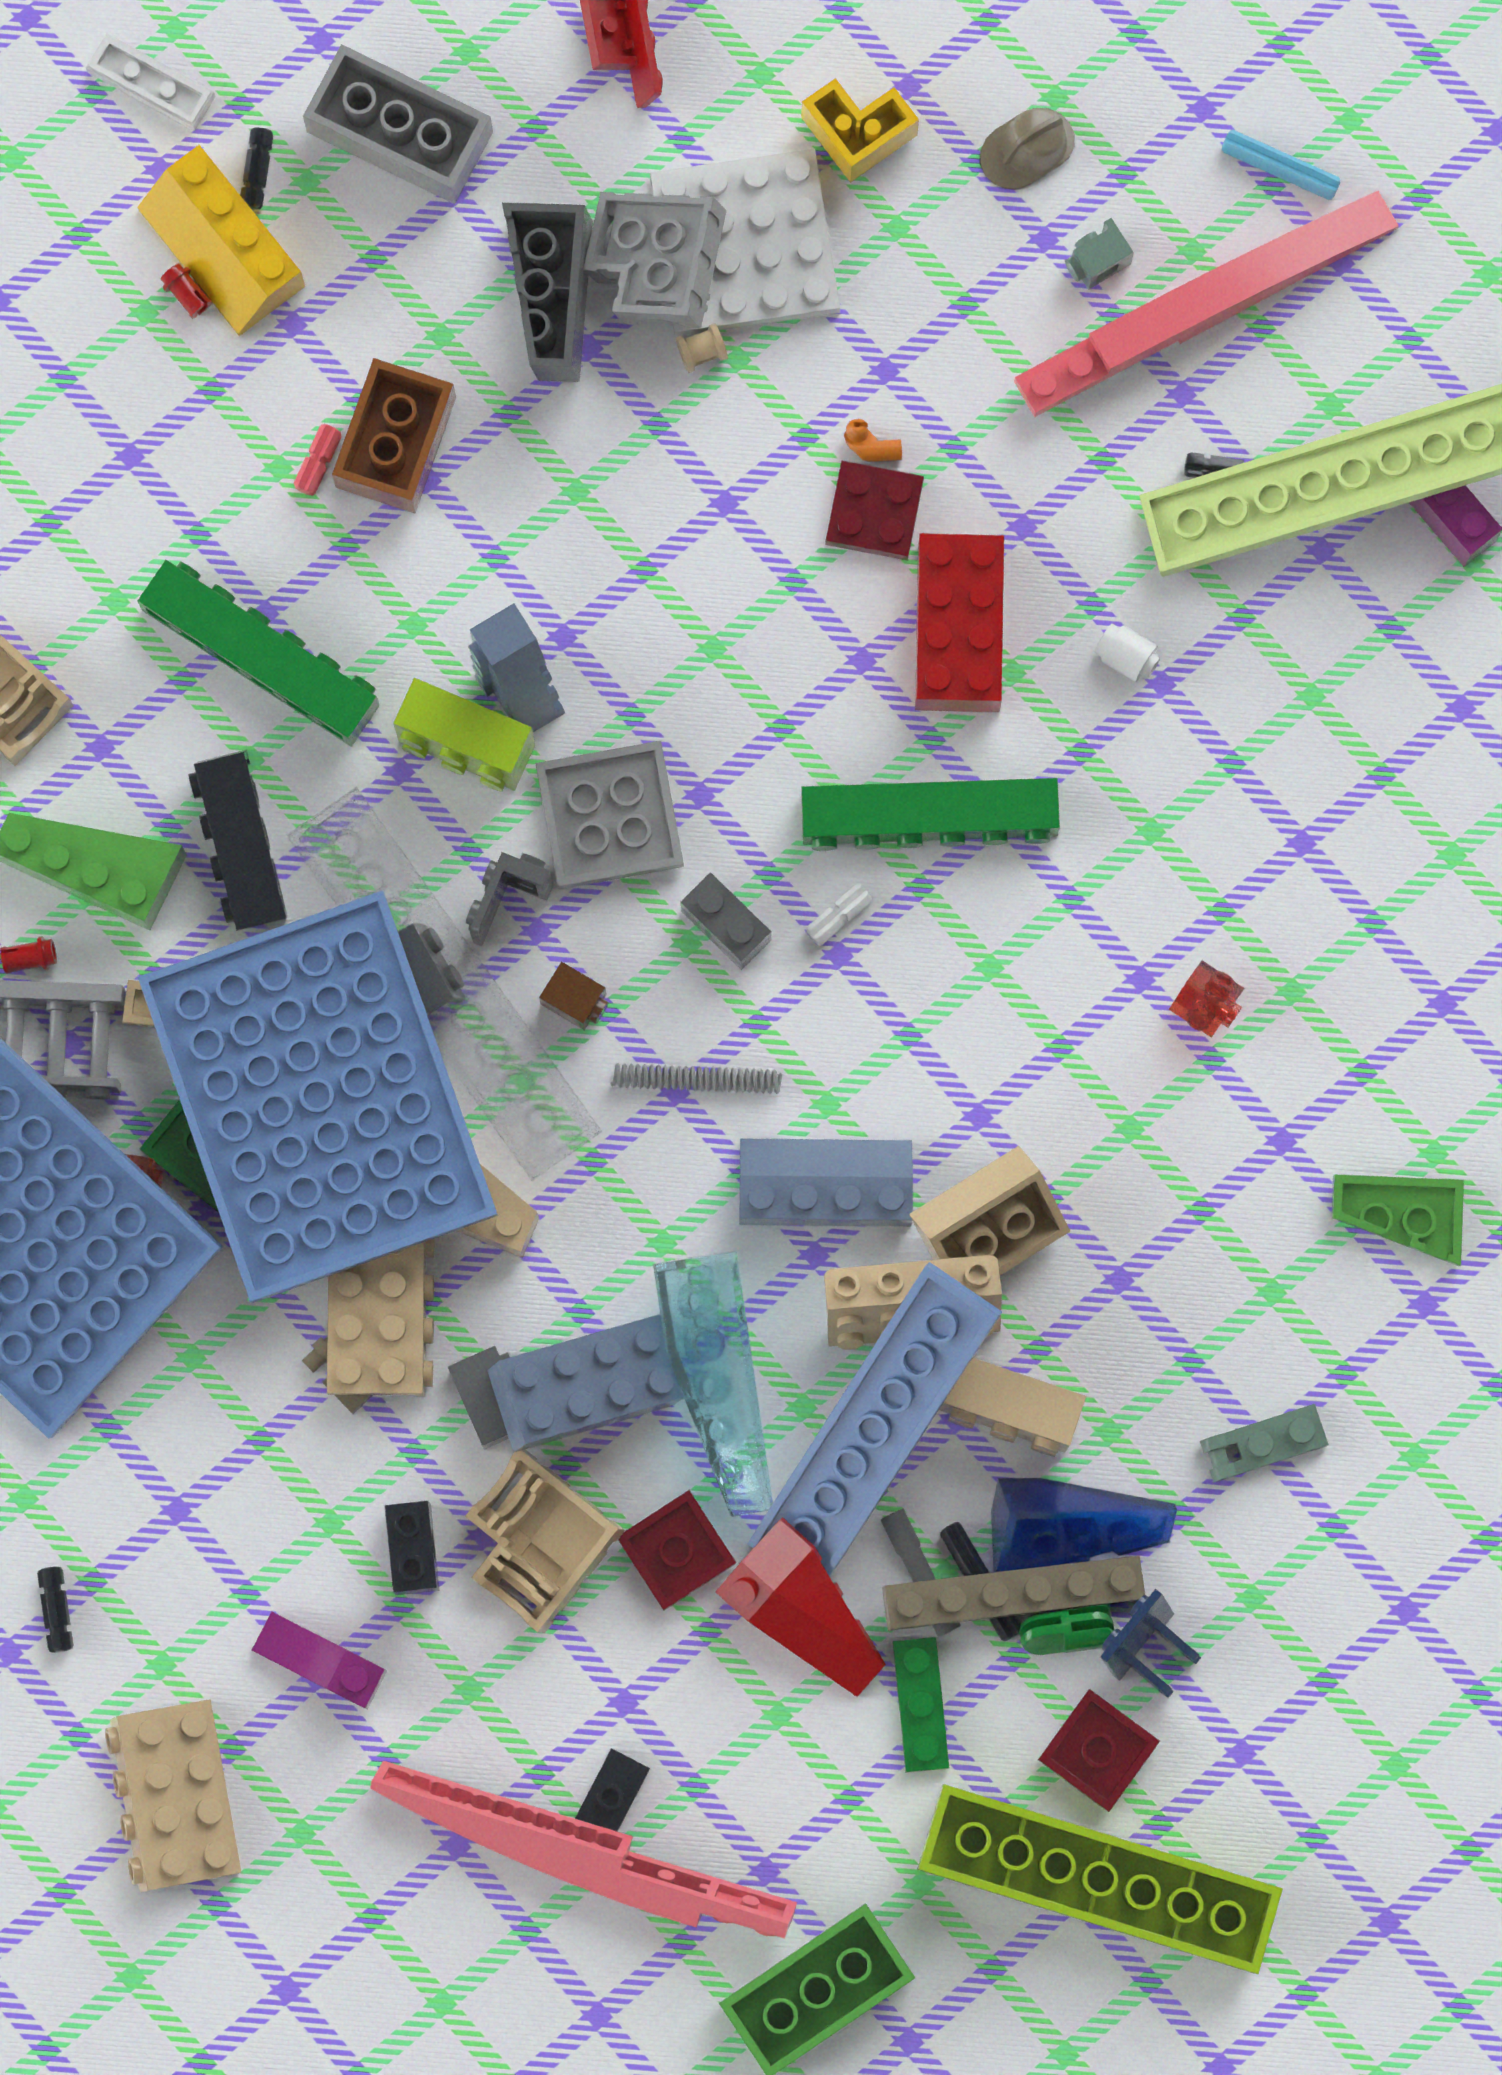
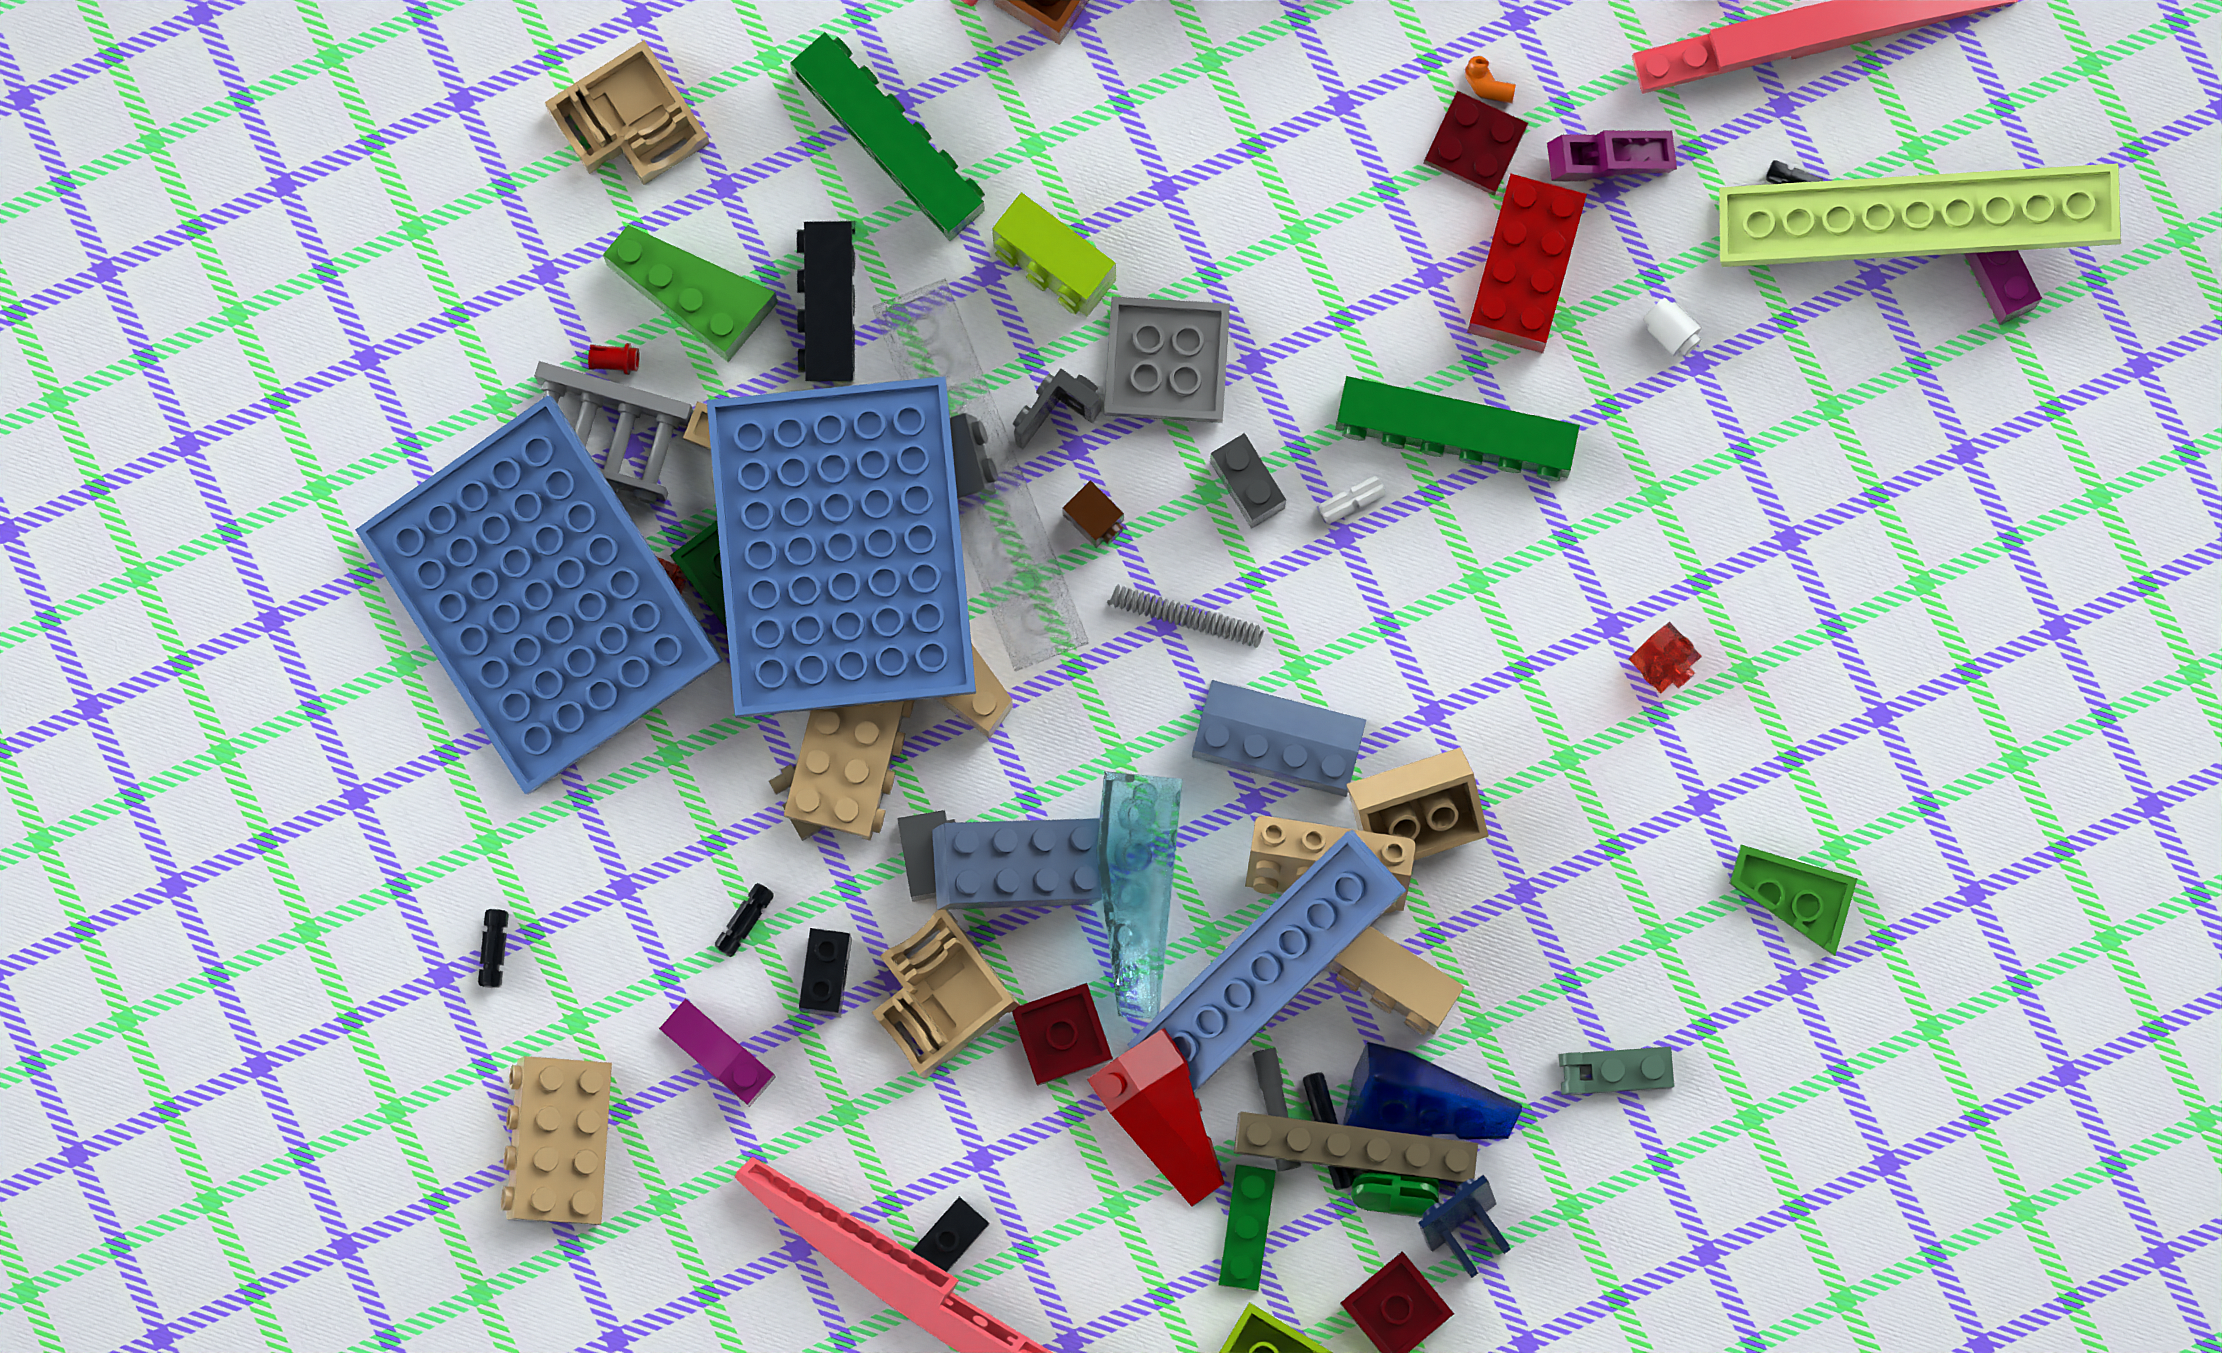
camera: 15 degrees right, 0 degrees up
sand blue wedge [468,603,565,732] -> none
none -> black axle [715,883,774,957]
none -> magenta slope [1547,130,1677,181]

